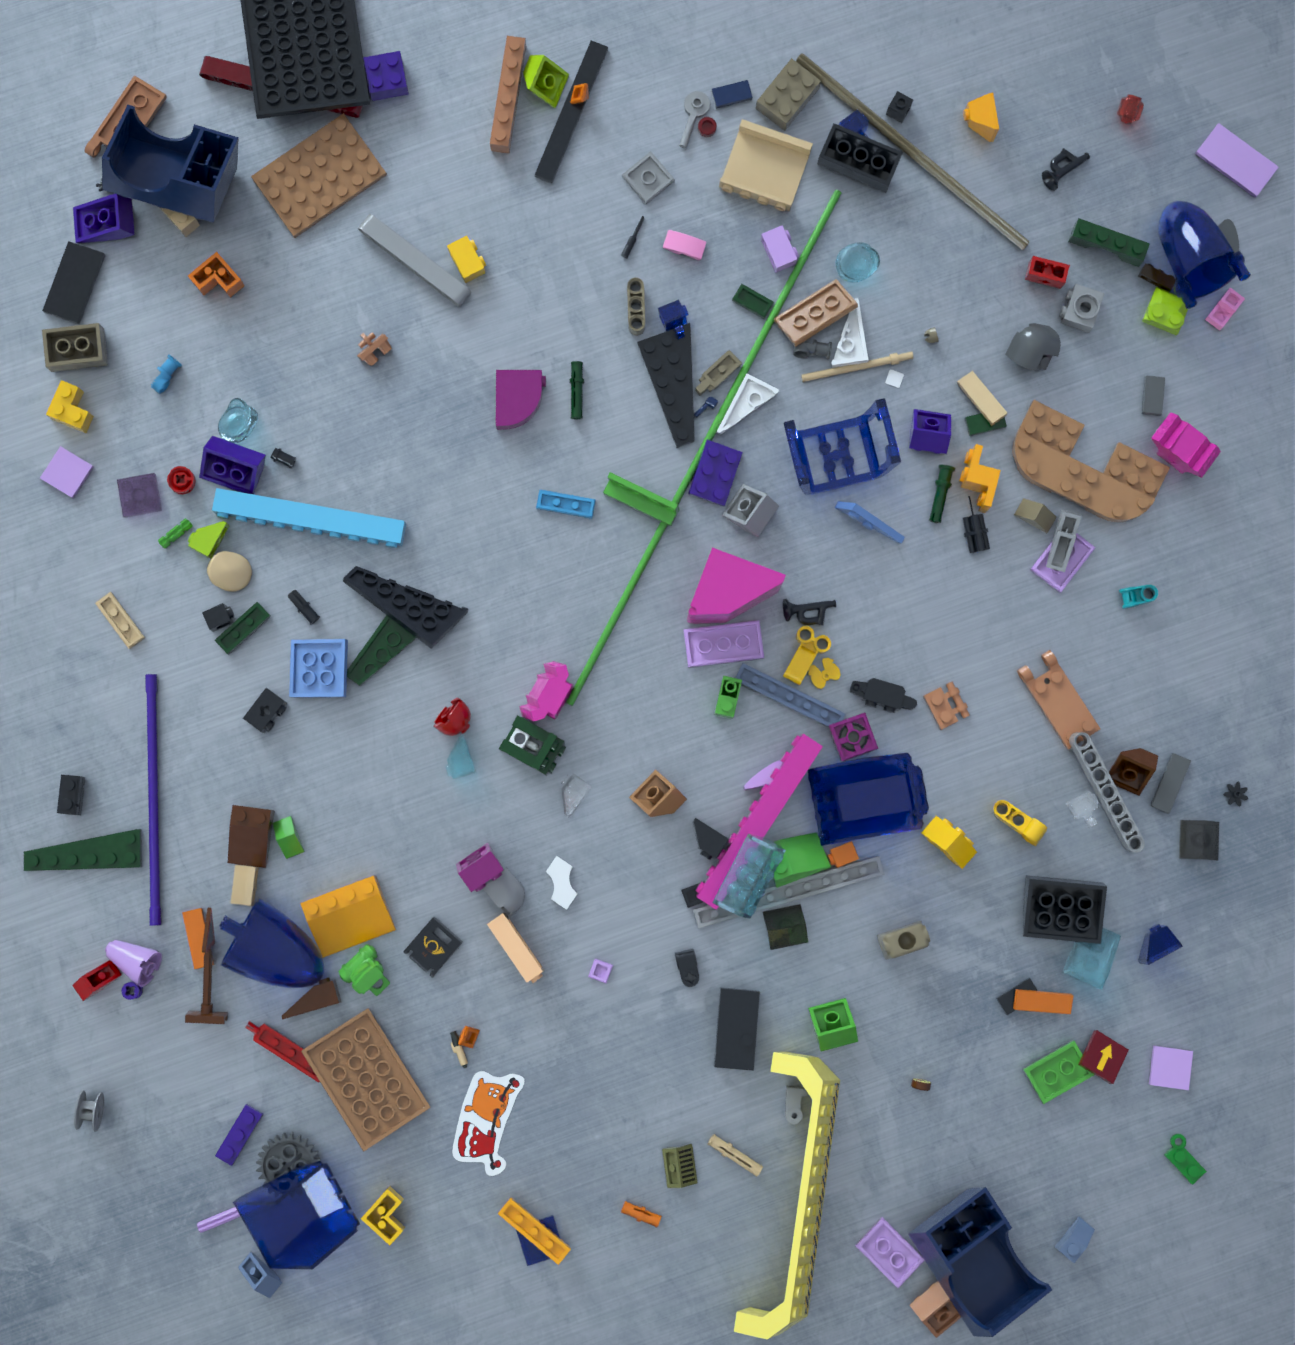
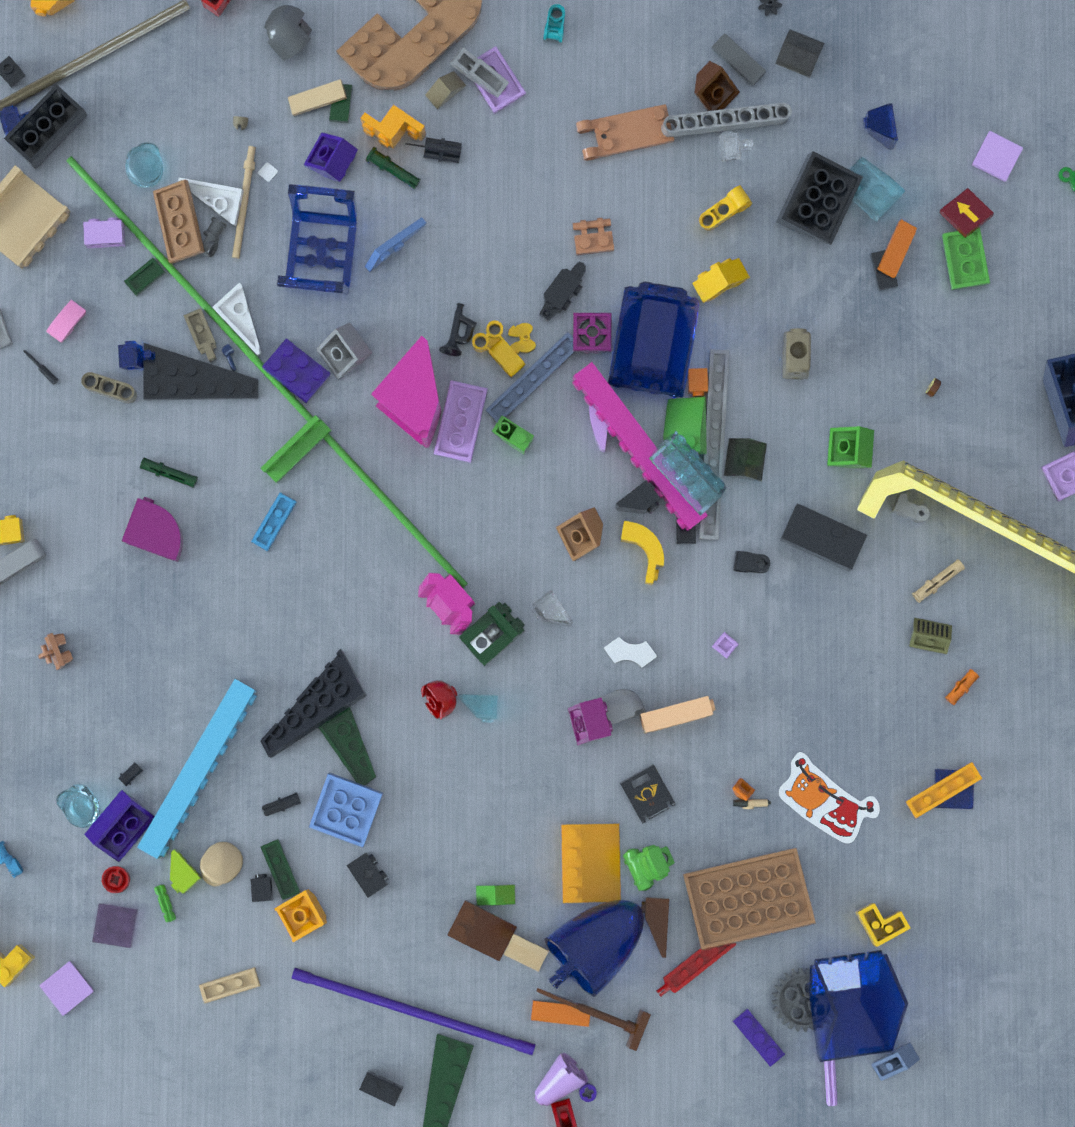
camera: 65 degrees left, 0 degrees up
none -> light orange slope [274,889,327,942]
none -> yellow arch [620,521,664,585]

